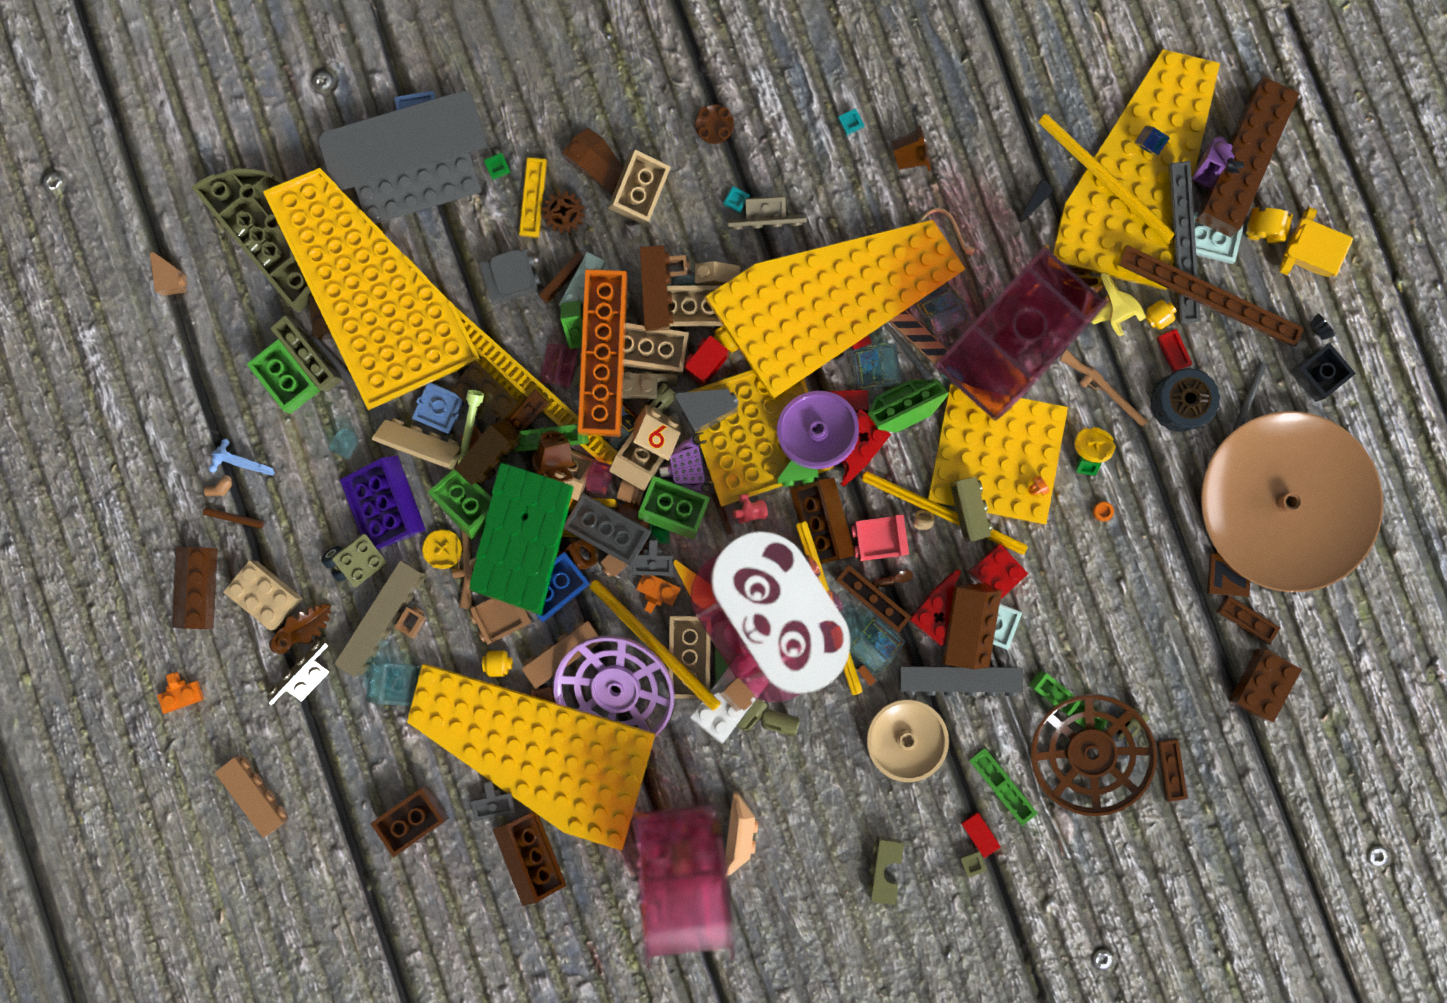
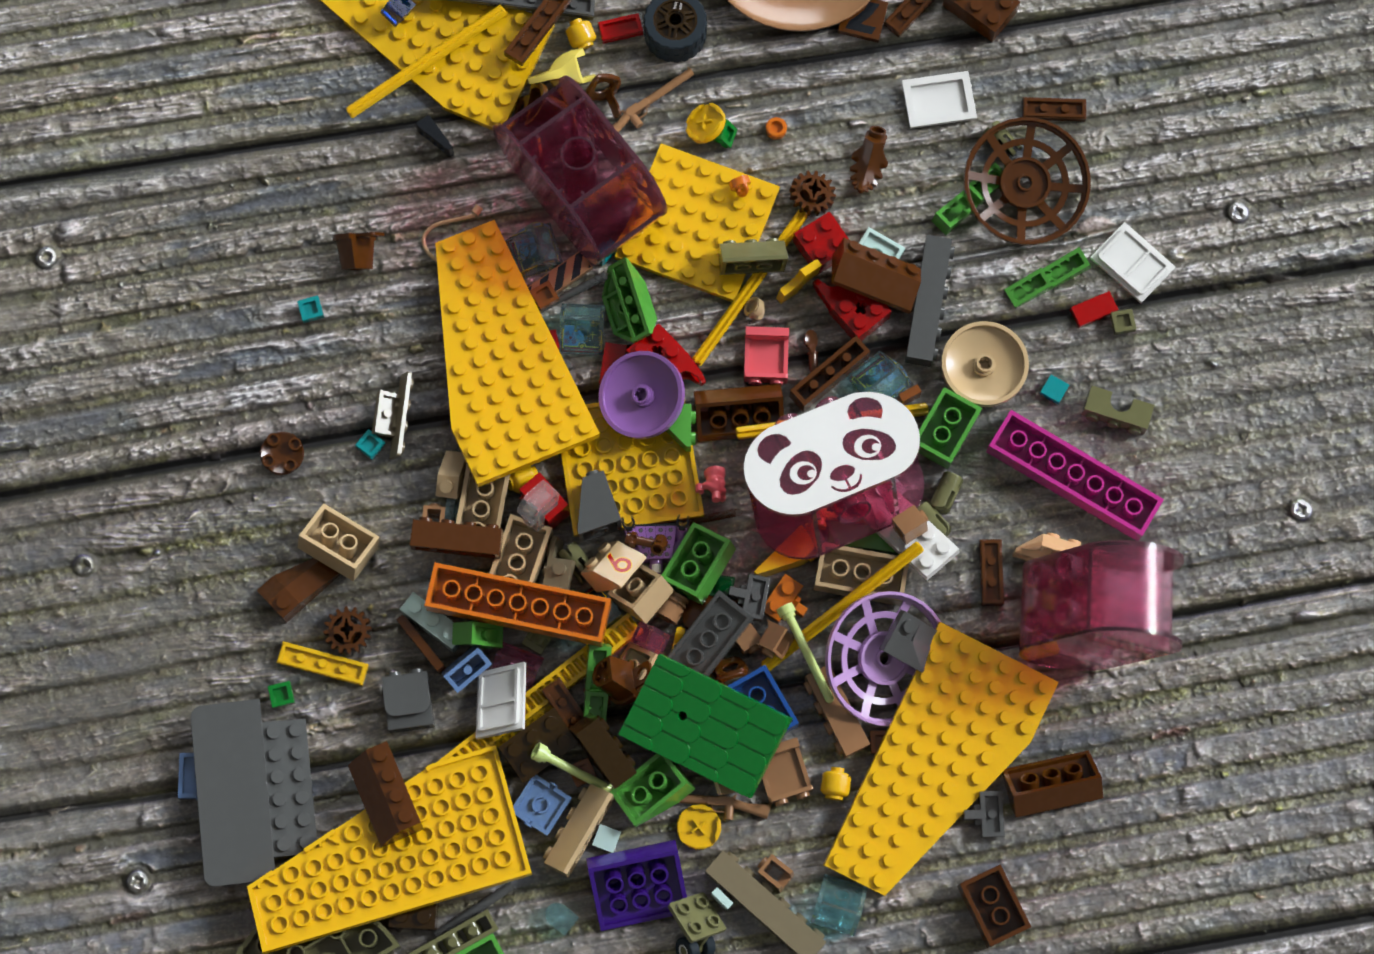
camera: 80 degrees left, 10 degrees down
none -> reddish brown slope [348,741,424,848]
none -> medium blue brick [442,645,492,693]
none -> white piece [476,662,526,740]
none -> clear brick [517,479,559,532]
none -> dark orange tile [530,280,560,311]
none -> reddish brown piece [585,74,622,118]
none -> light aqua tile [592,824,621,853]
none -> reddish brown bar [625,531,668,555]
none -> light aqua tile [711,887,733,911]
none -> medium nougat window [758,619,795,659]
none -> yellow tile [776,259,822,304]
none -> yellowish green piece [776,602,834,703]
none -> reddish brown gear [789,170,836,216]
none -> reddish brown plant [850,126,888,193]
none -> dark grey plate [879,610,937,673]
none -> white piece [902,71,977,129]
none -> bright green brick [918,387,982,469]
none -> reddish brown tile [979,539,1004,606]
none -> dark pink brick [986,410,1164,541]
none -> teal tile [1040,374,1069,404]
none -> white piece [1090,222,1176,303]

